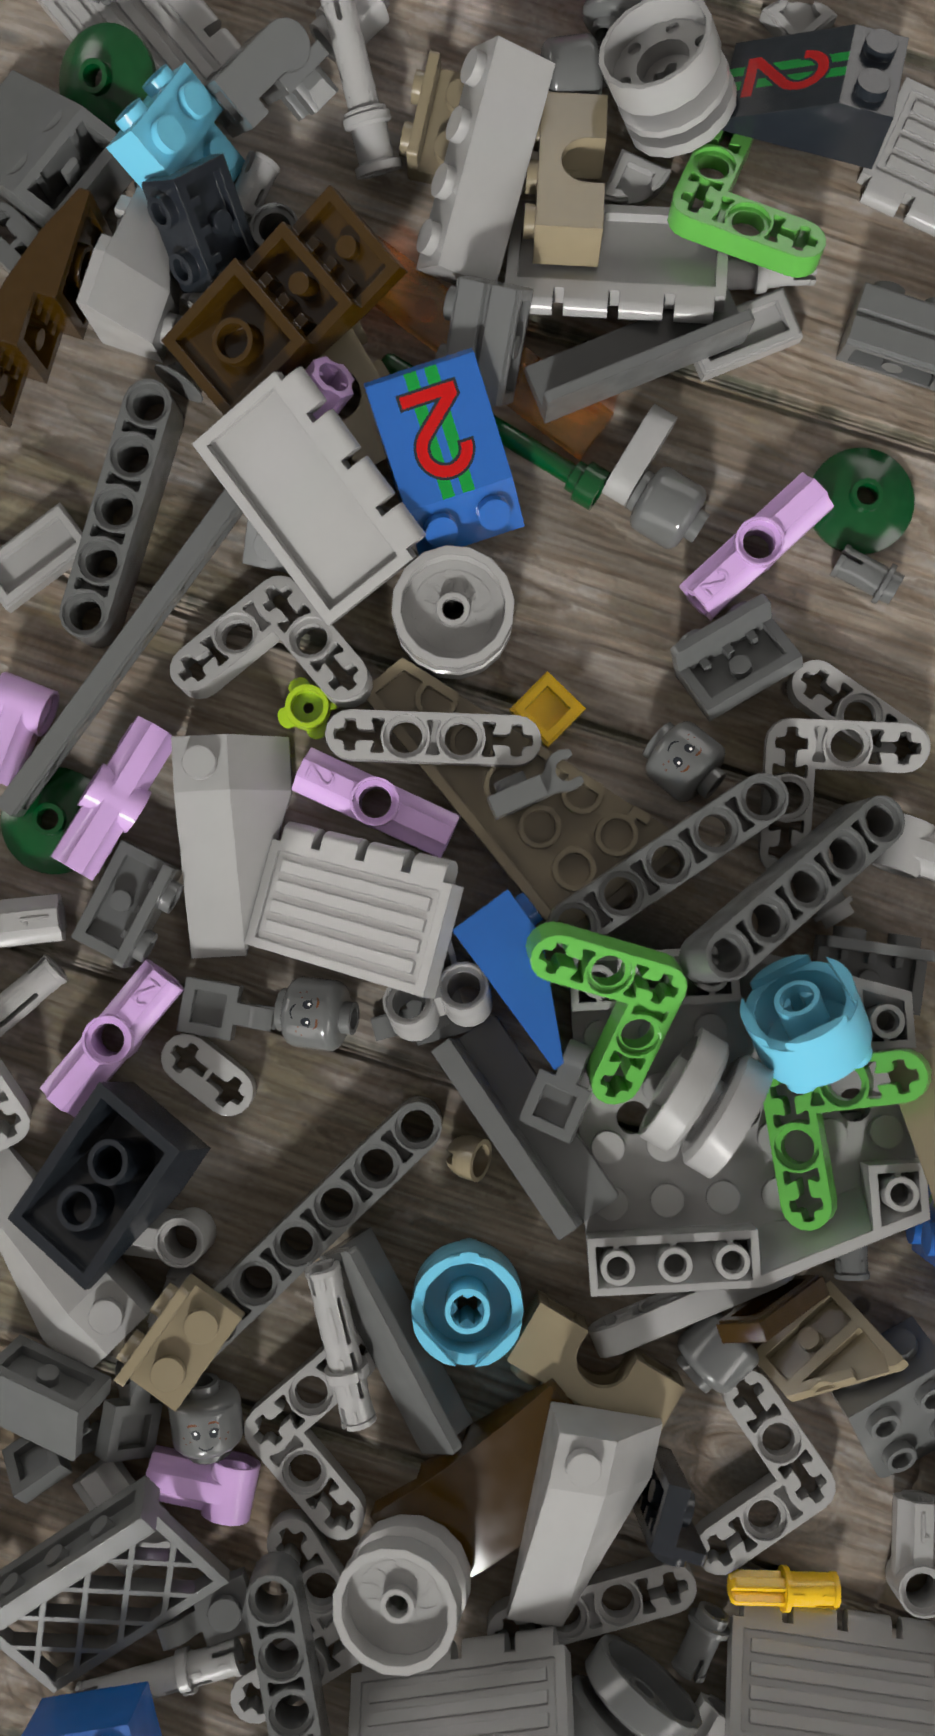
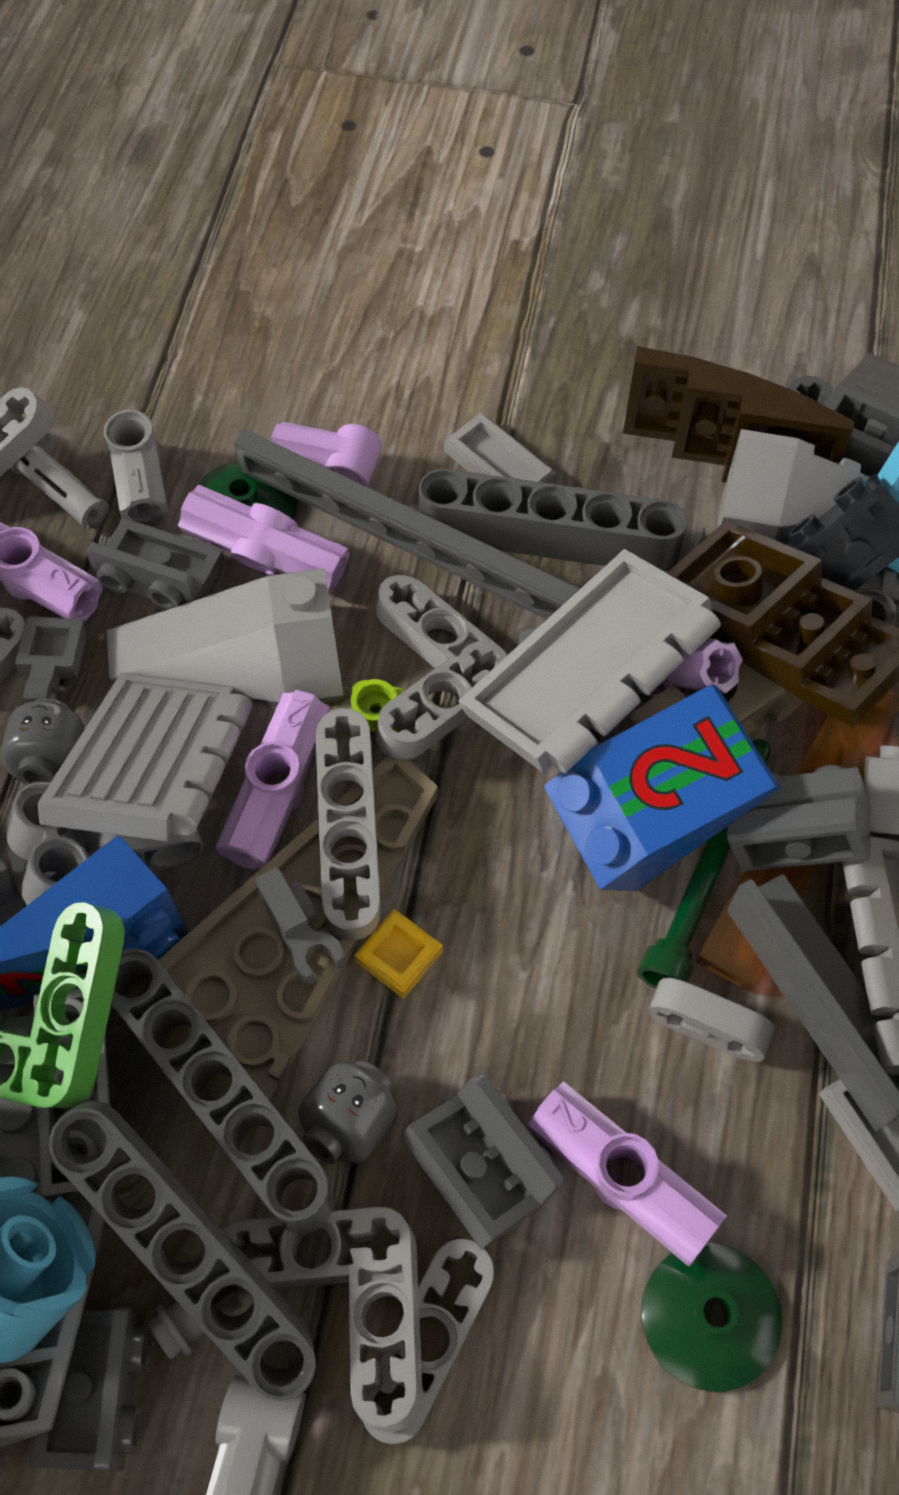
camera: 85 degrees right, 25 degrees down
light grey wheel [391,545,515,680] -> none
dark grey head [625,466,710,549] -> none
dark grey pin [830,544,905,605] -> none

